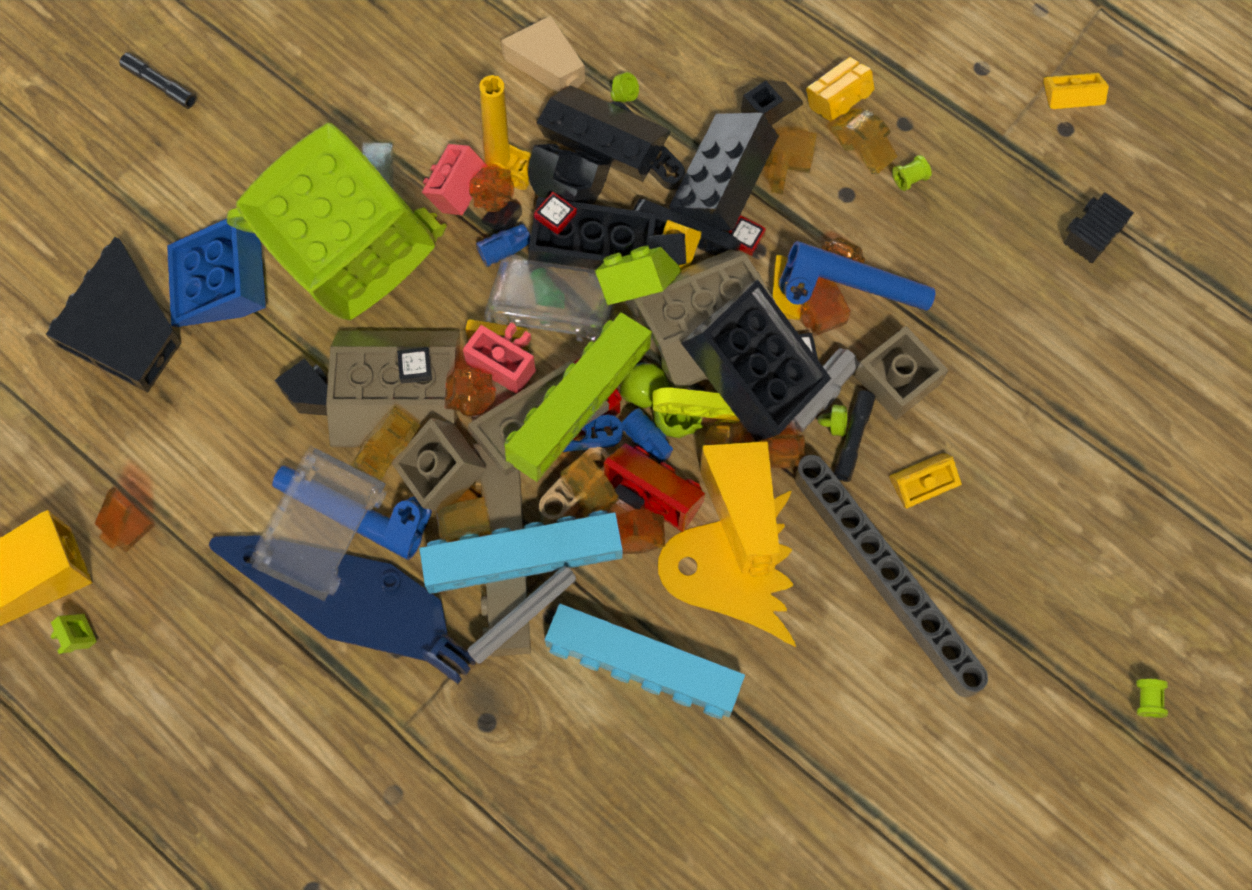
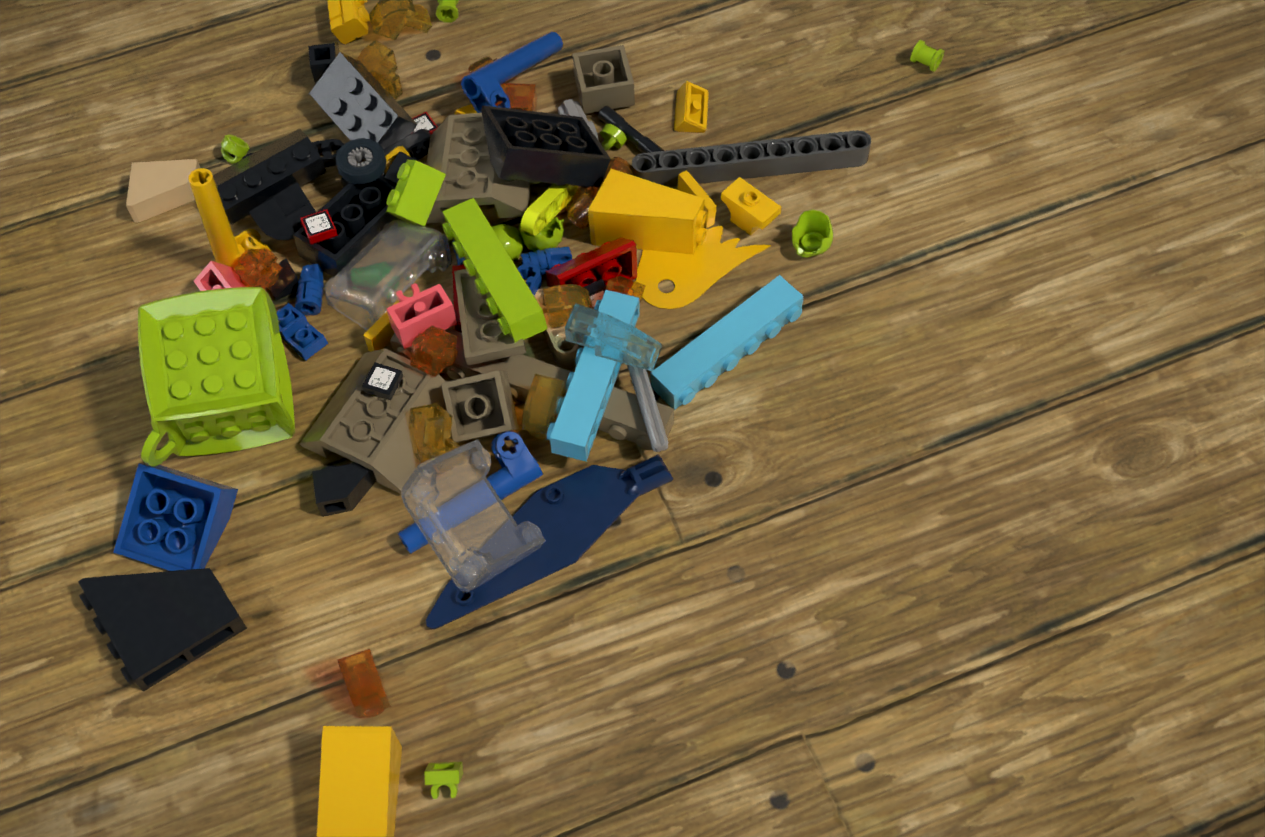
camera: 60 degrees left, 10 degrees down
none -> blue slope [277,303,328,361]
none -> black bush [336,138,386,184]
none -> clear light blue slope [565,303,662,371]
none -> yellow tile [677,170,717,228]
none -> yellow brick [721,177,781,236]
none -> lime hair [792,209,833,258]

